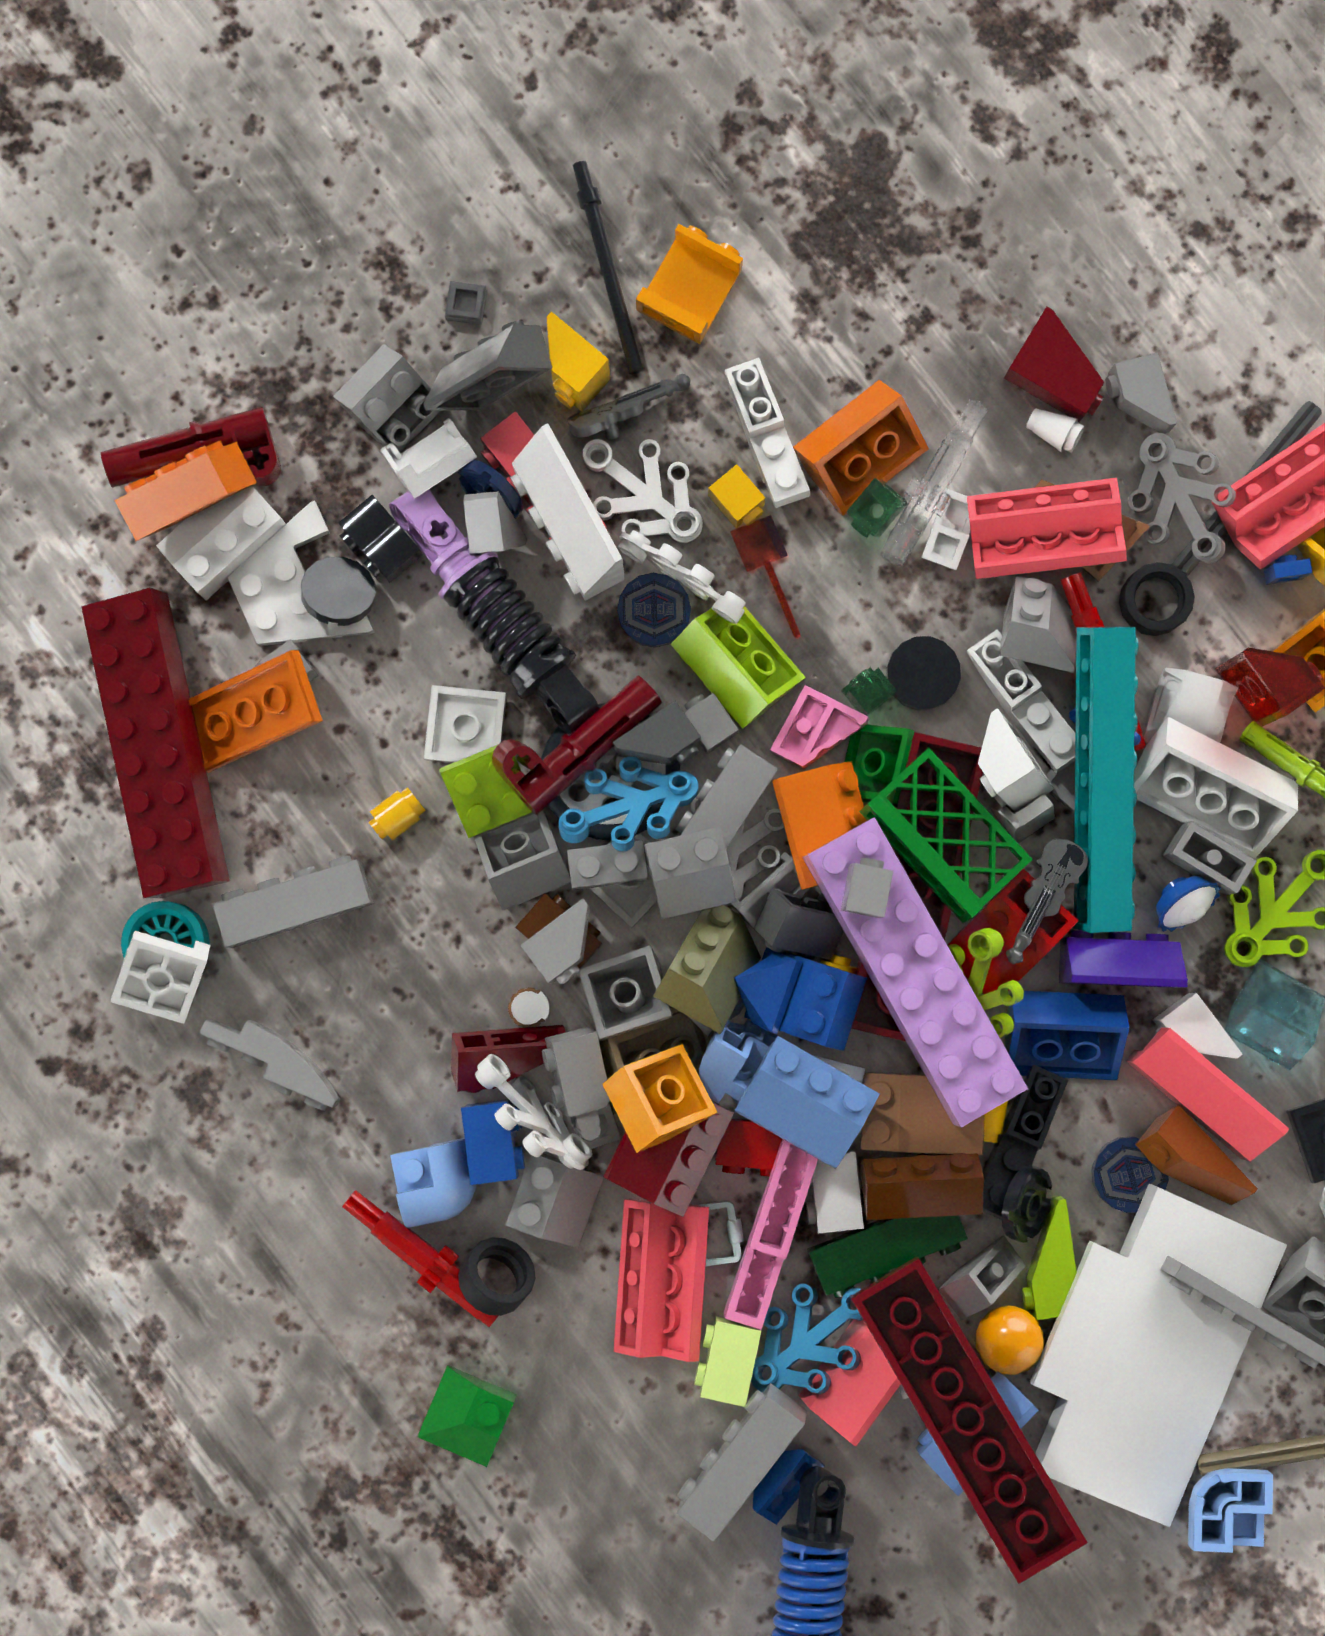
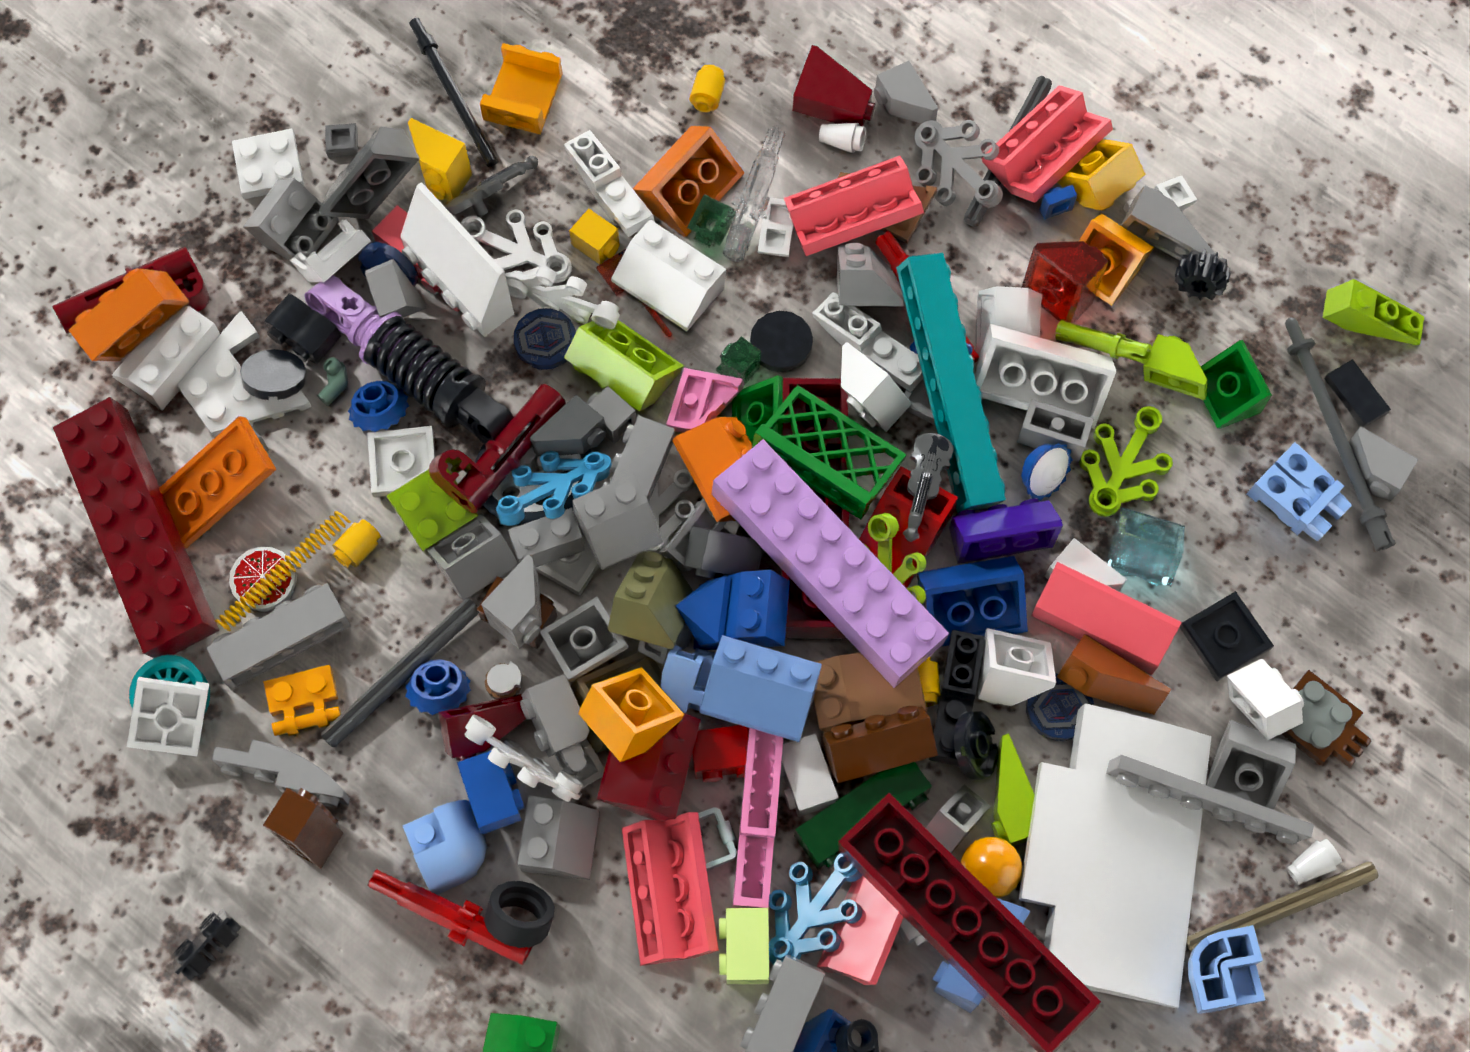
camera: 15 degrees left, 15 degrees down
light grey brick [841,858,893,918] -> none
white tile [991,794,1055,844] -> none
black tyre [1119,562,1195,636] -> none
none -> black hinge [172,909,241,981]
none -> yellow piece [214,511,351,631]
none -> tile [229,547,297,612]
none -> white plate [232,128,305,199]
none -> light orange plate [263,664,341,736]
none -> reddish brown brick [263,788,343,869]
none -> sand green arm [317,357,348,406]
none -> dark grey axle [321,598,478,747]
none -> blue piece [348,381,409,432]
none -> blue piece [405,659,471,715]
none -> white slope [611,220,726,331]
none -> yellow brick [689,65,725,112]
none -> white slope [977,628,1056,706]

